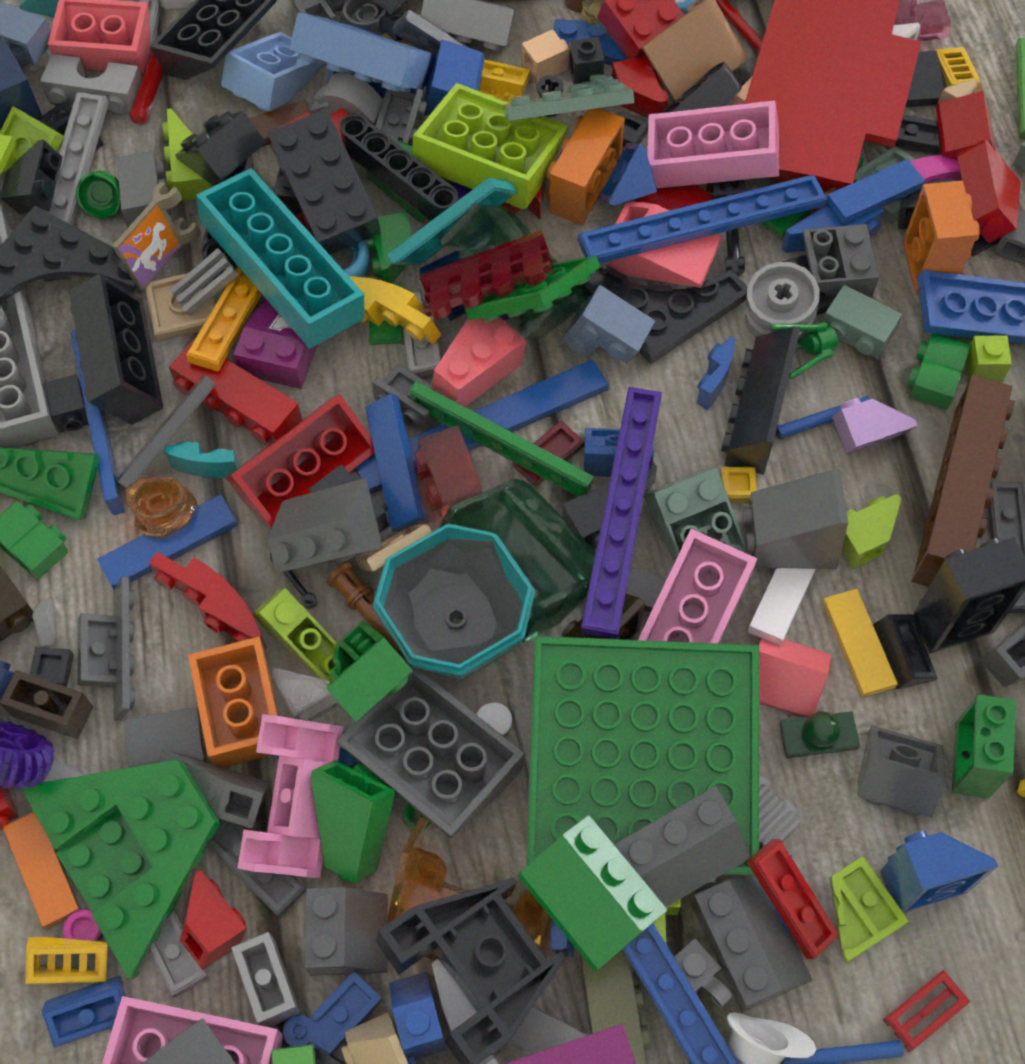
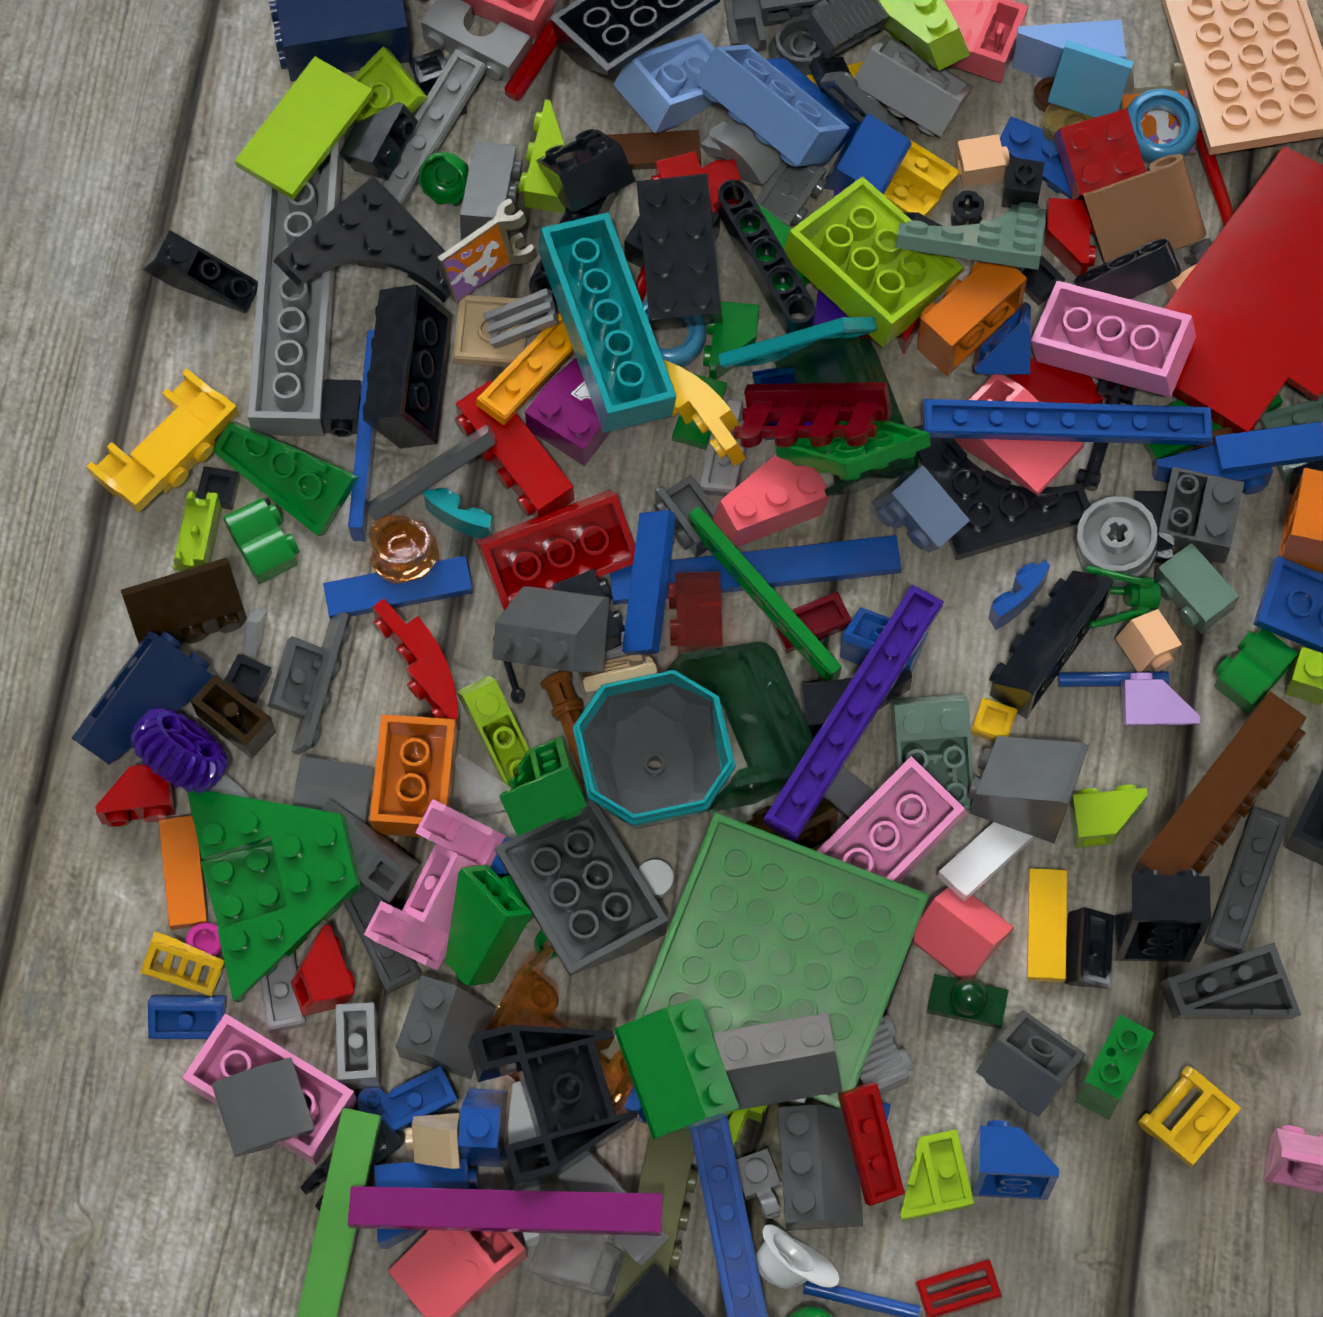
camera: 20 degrees right, 5 degrees up
none -> light nougat brick [1115,609,1182,673]

